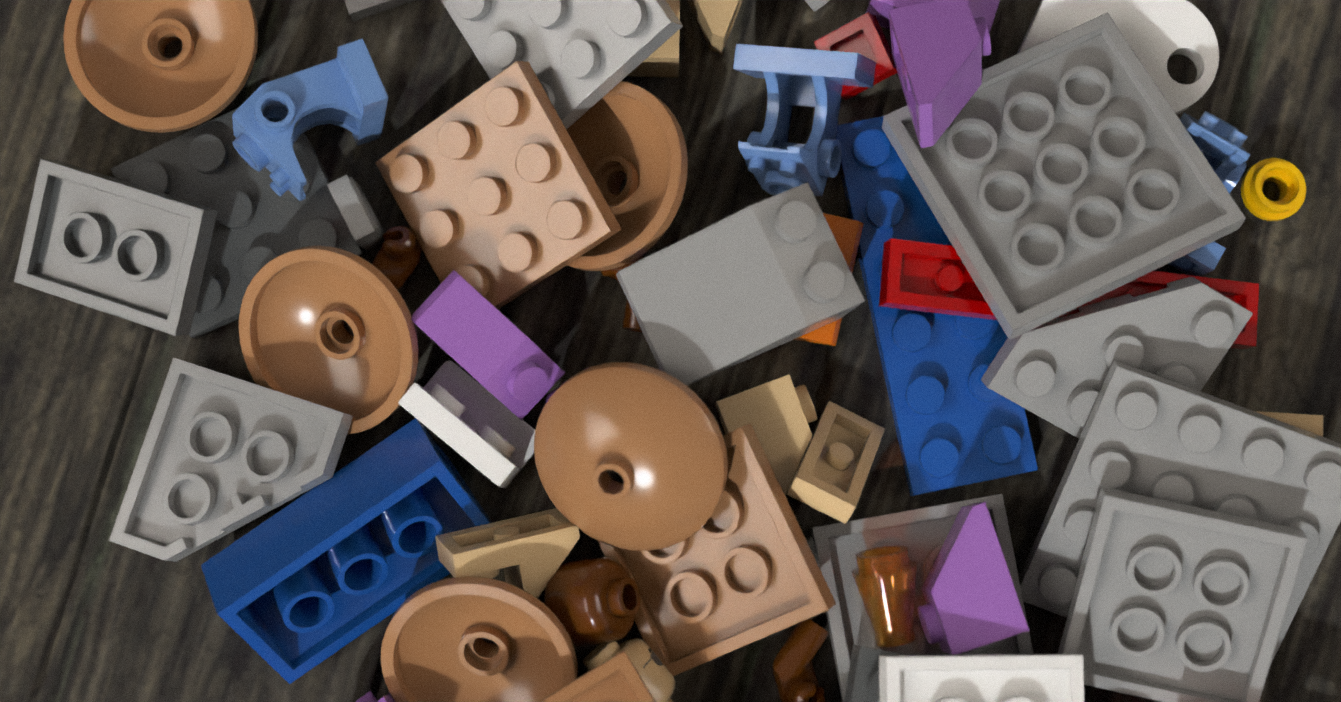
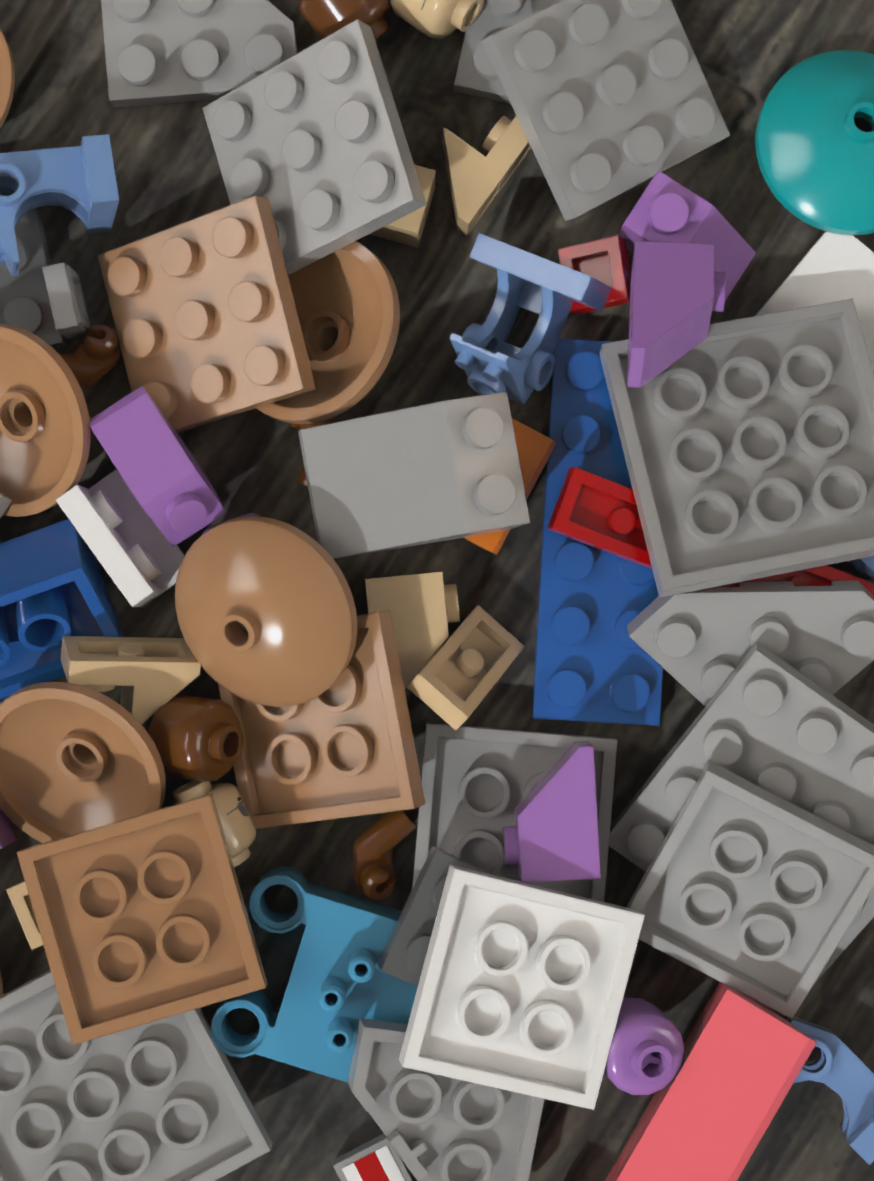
camera: 20 degrees right, 5 degrees up
clear orange cone [852,545,917,647] -> none

